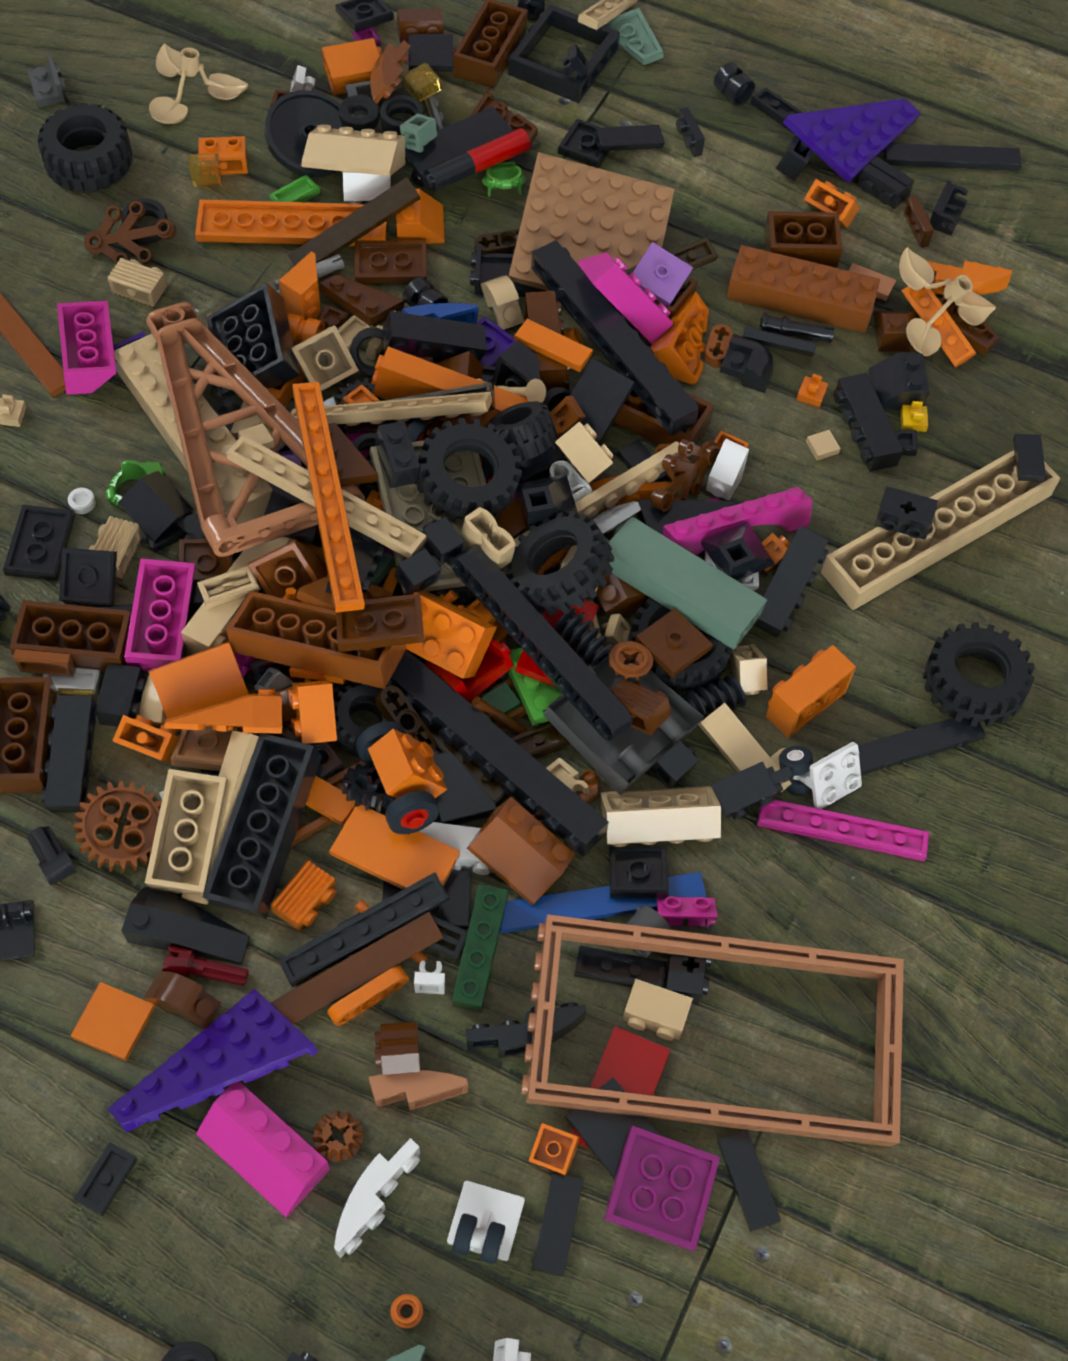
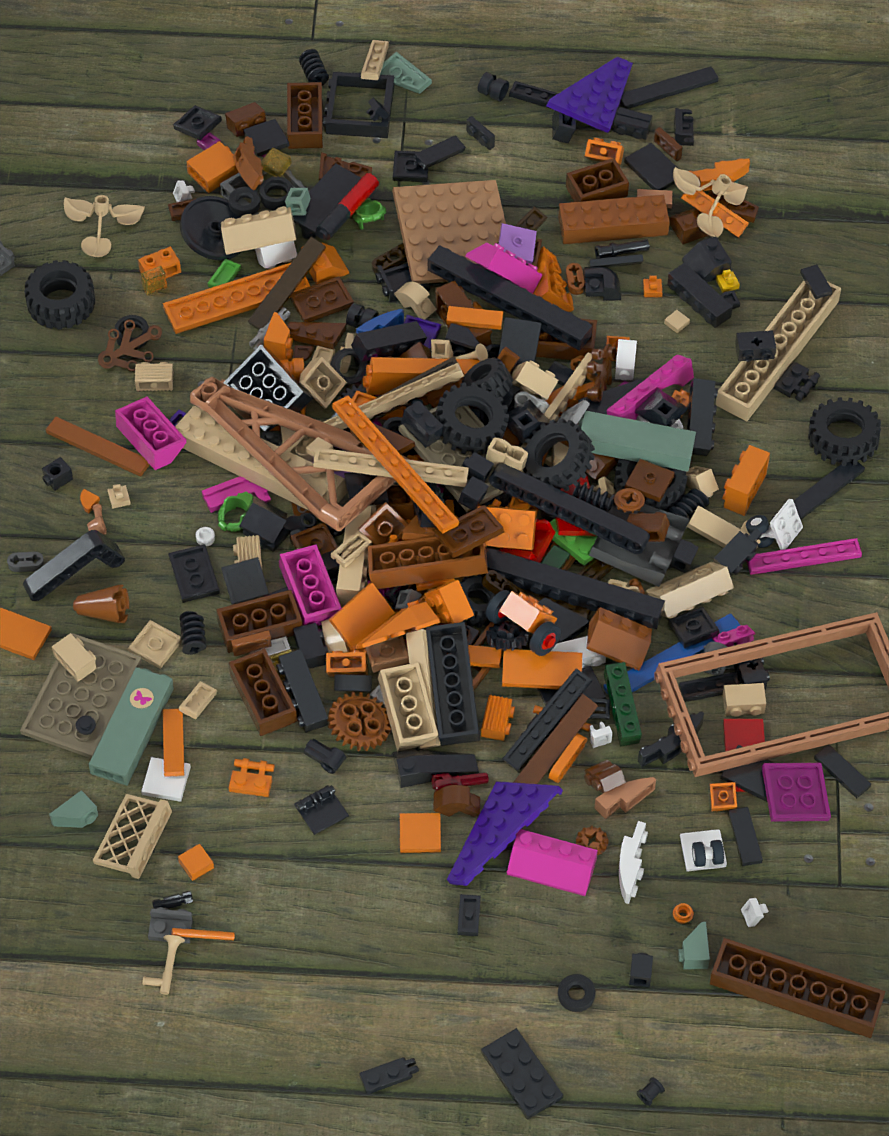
camera: 20 degrees left, 5 degrees down
reddish brown piece [471,696,527,735] -> none
none -> dark pink piece [202,476,271,513]
none -> black tyre [334,675,372,692]
none -> tan slope [431,339,453,359]
none -> black tile [624,143,679,190]
none -> black plate [774,361,820,401]

